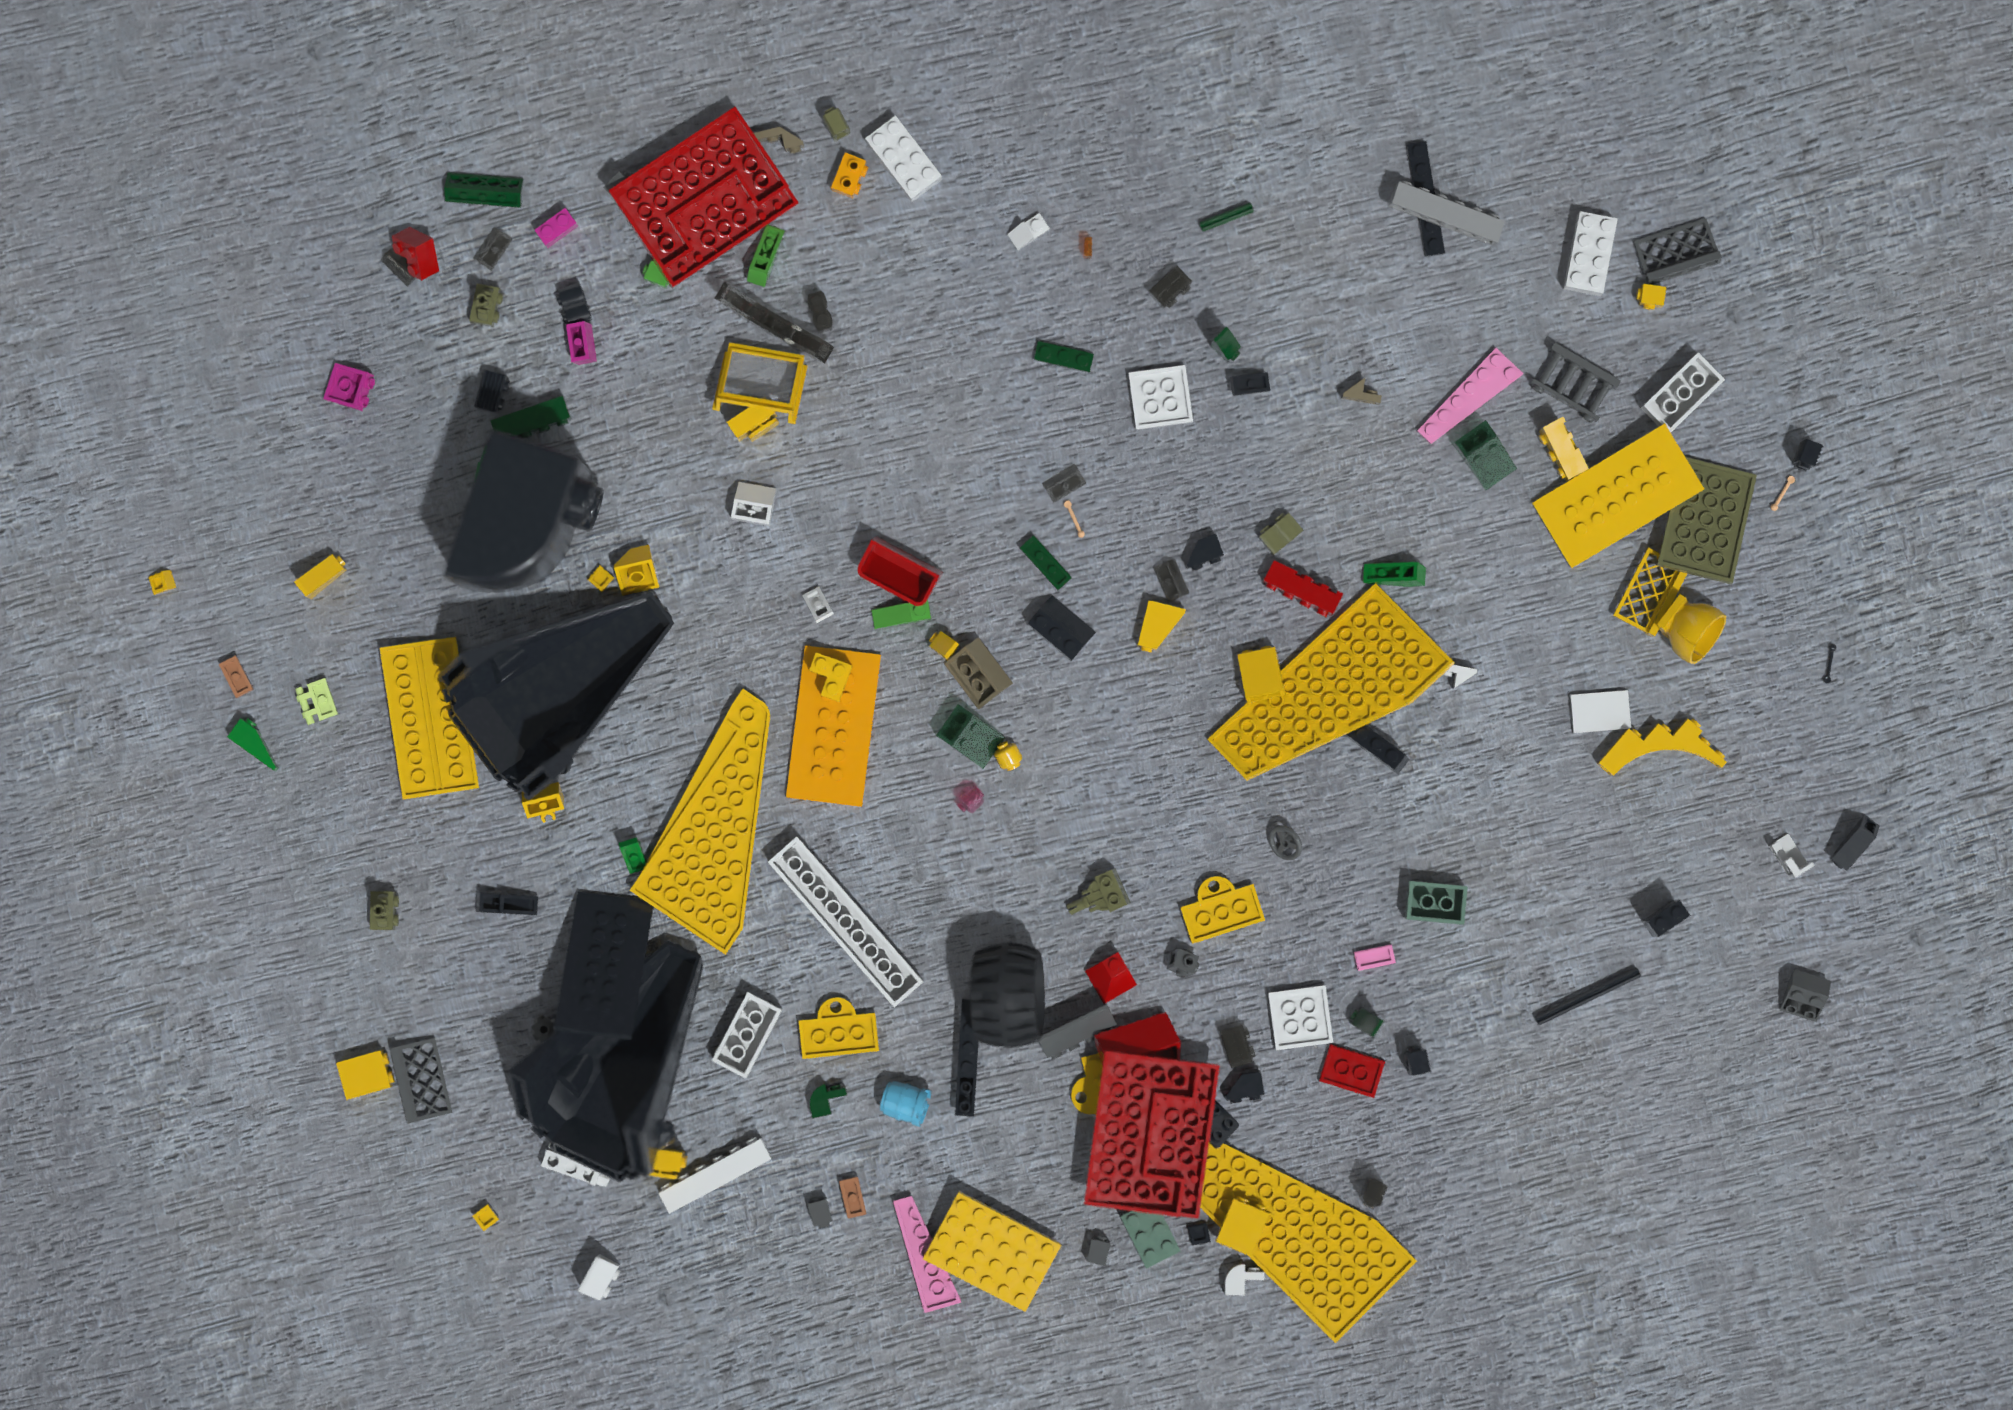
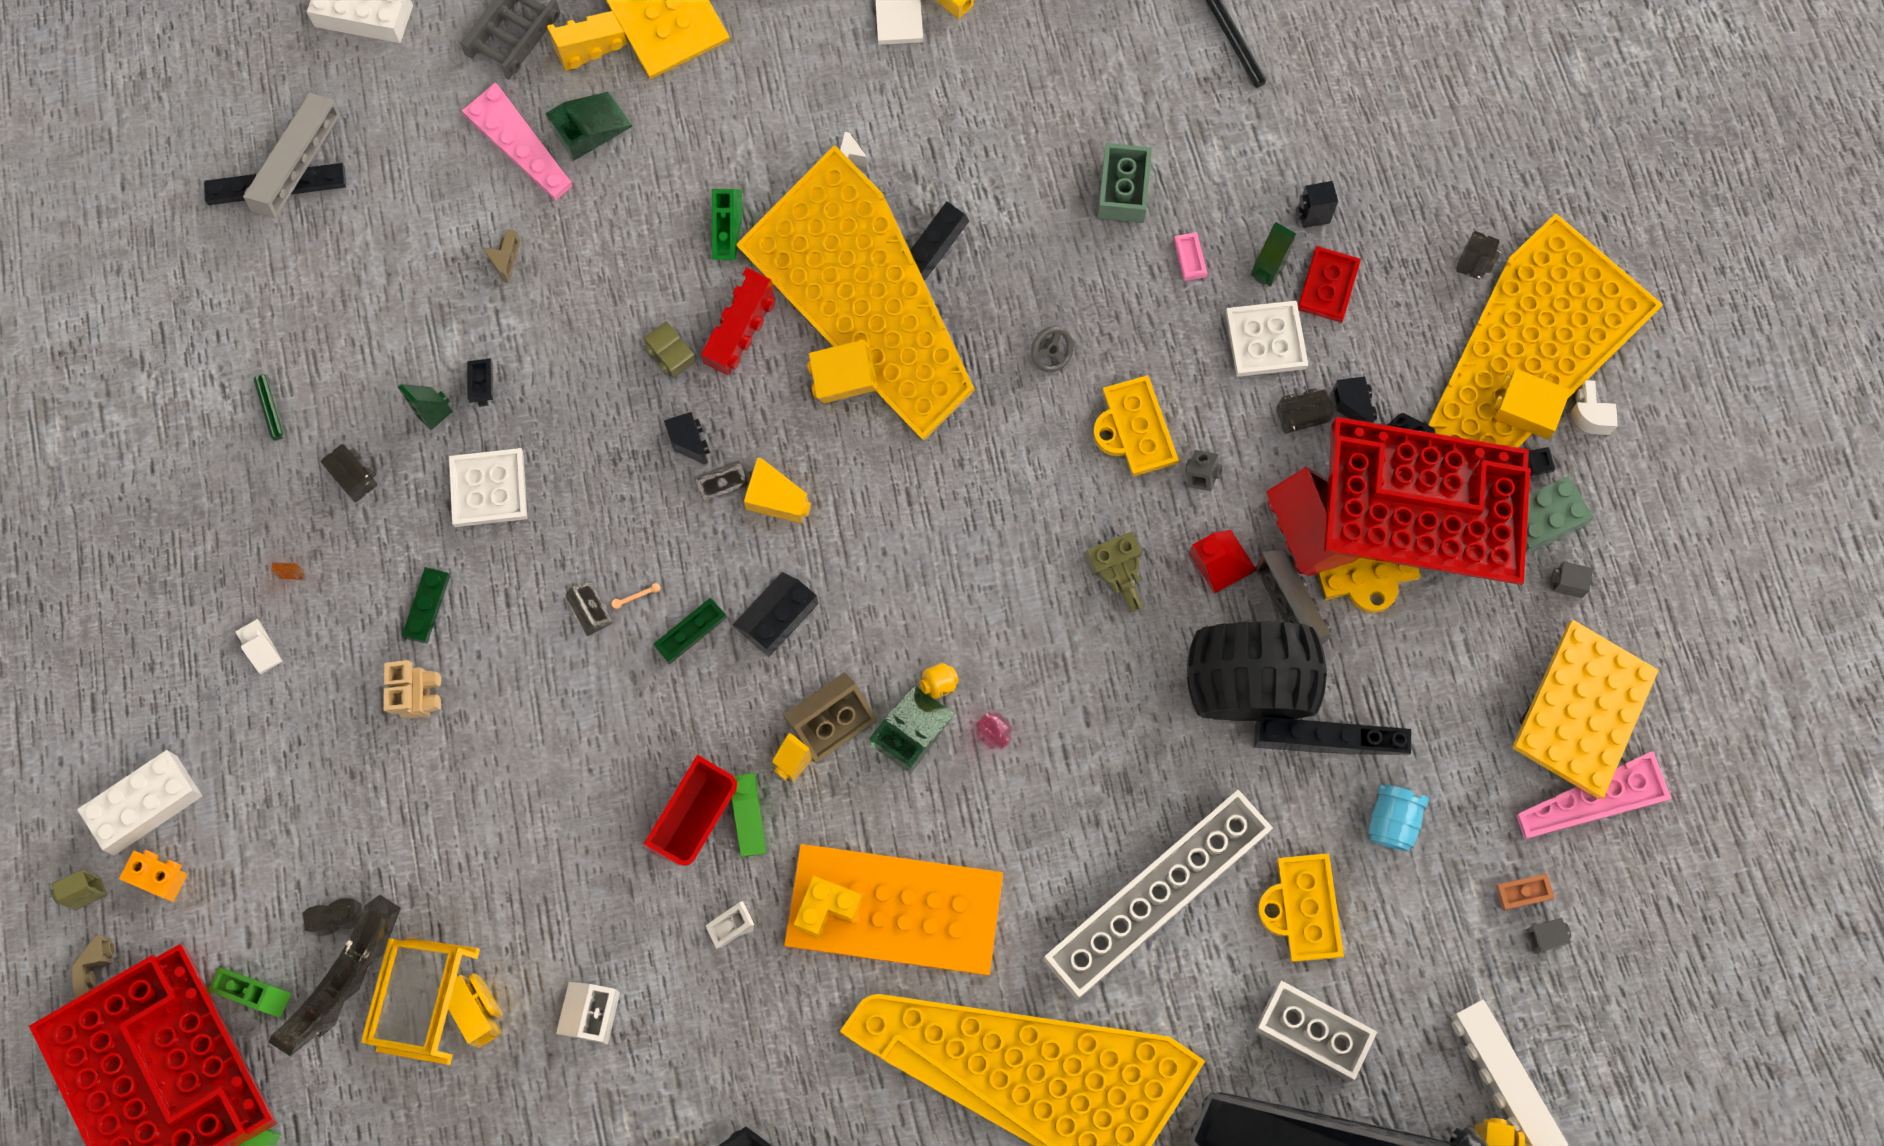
camera: 90 degrees left, 15 degrees down
dark green brick [810,1084,848,1119] -> none
none -> tan hips [384,660,441,718]

